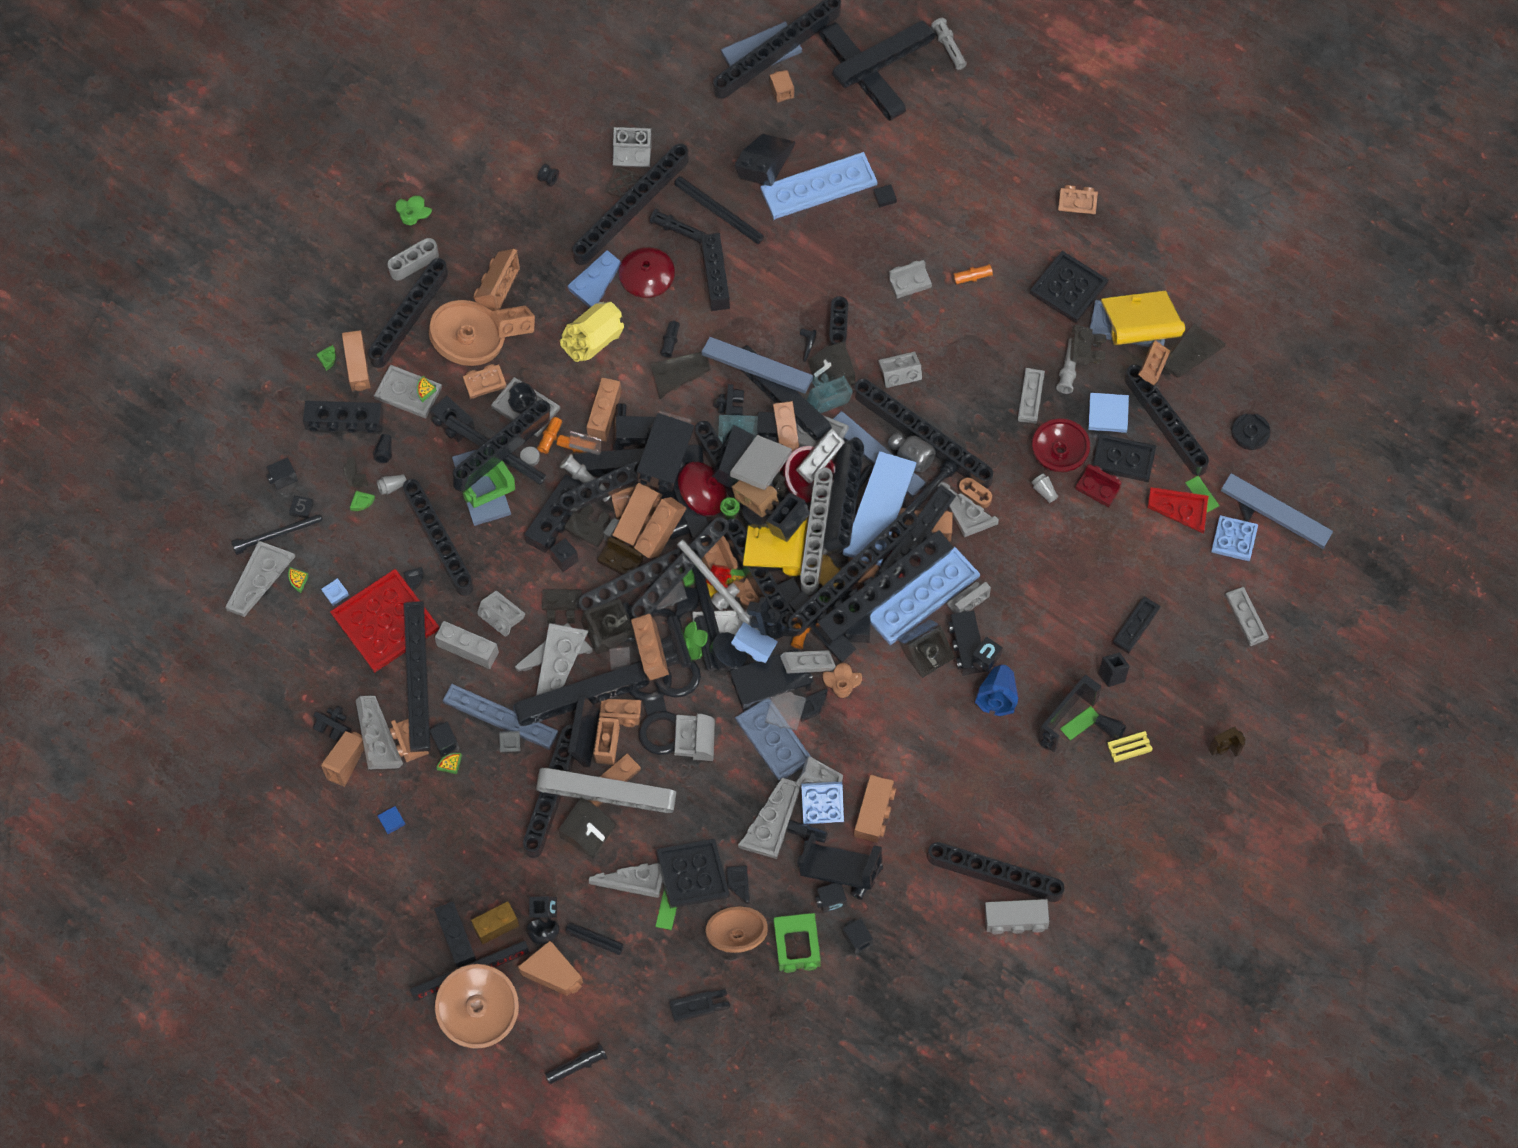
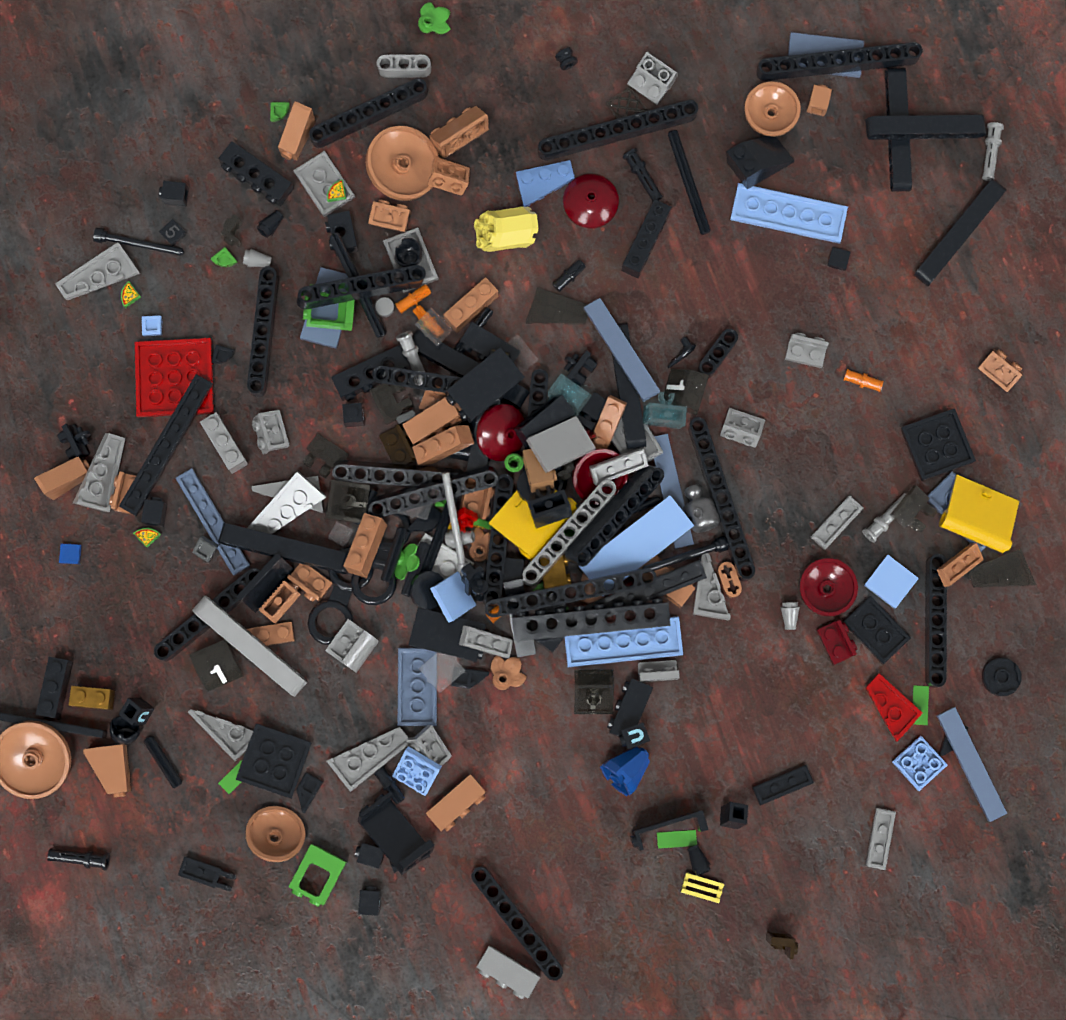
camera: 30 degrees right, 15 degrees up
none -> nougat dish [744,82,801,136]
none -> black beam [913,178,1007,287]

